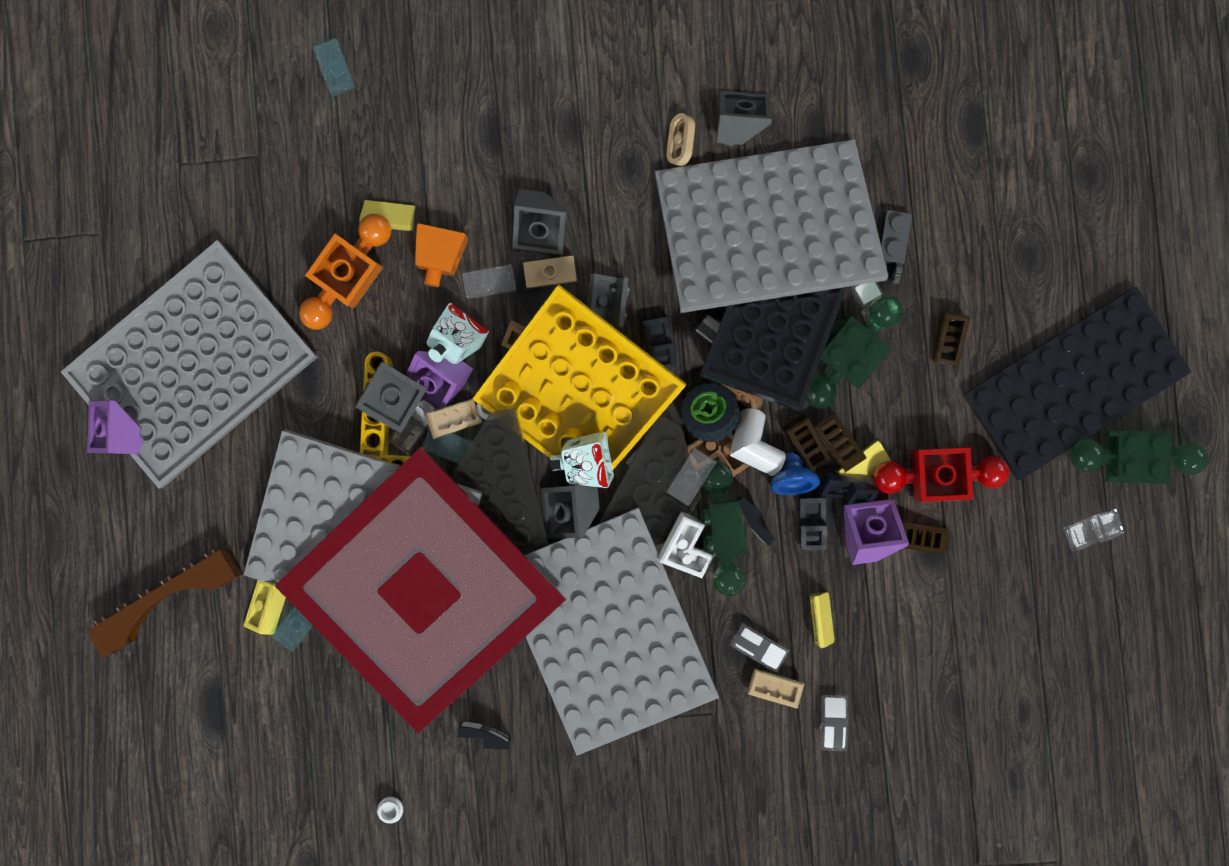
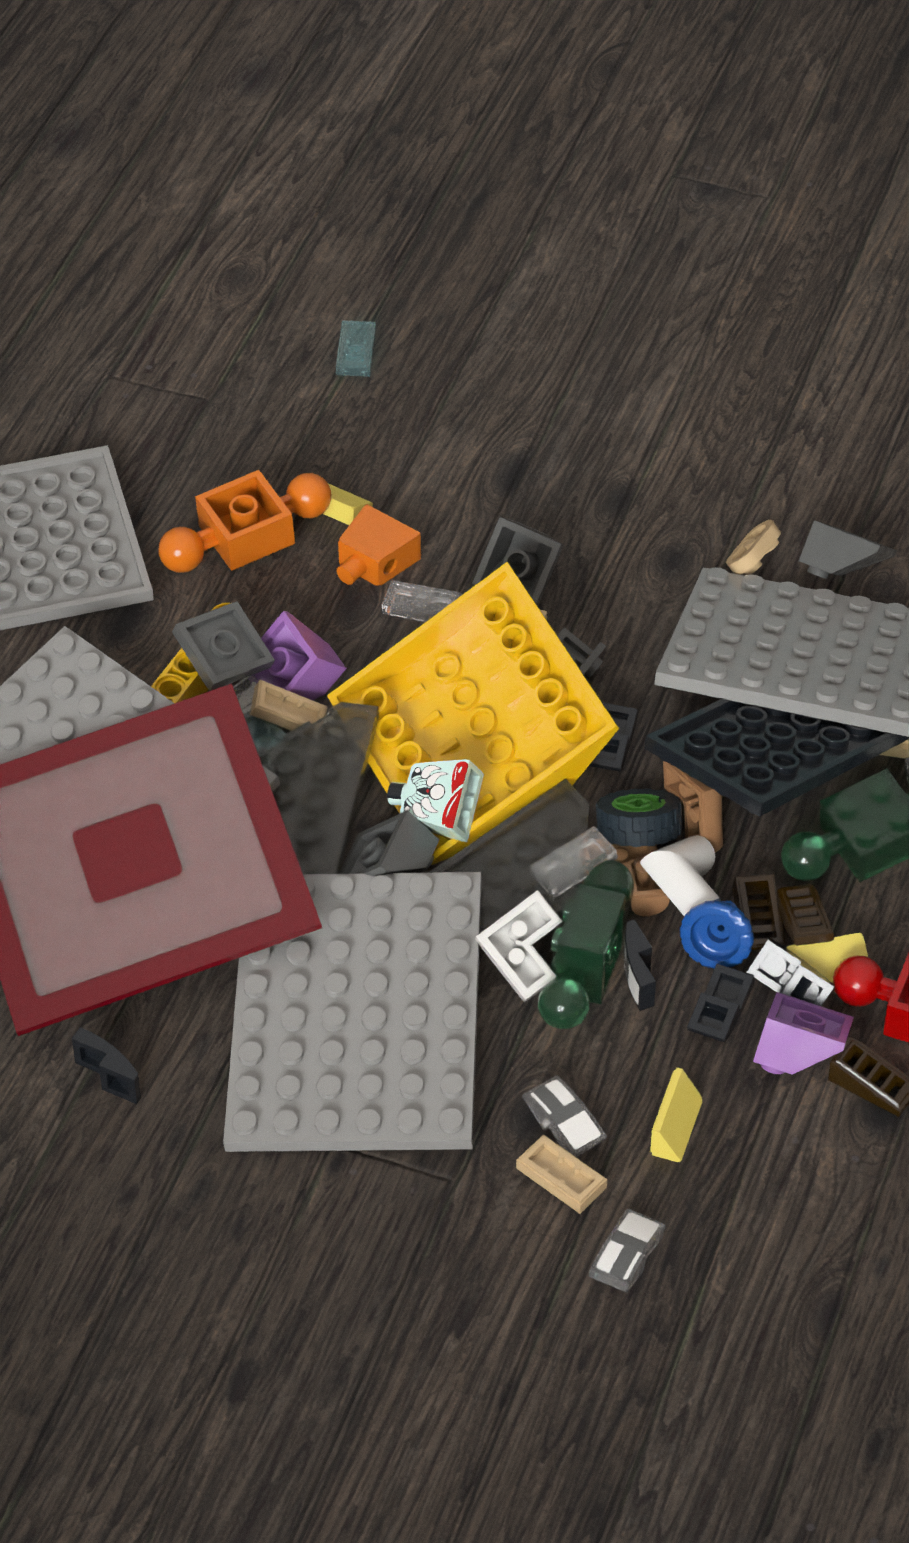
camera: 25 degrees right, 40 degrees down
light aqua torso [426,303,489,364] -> none

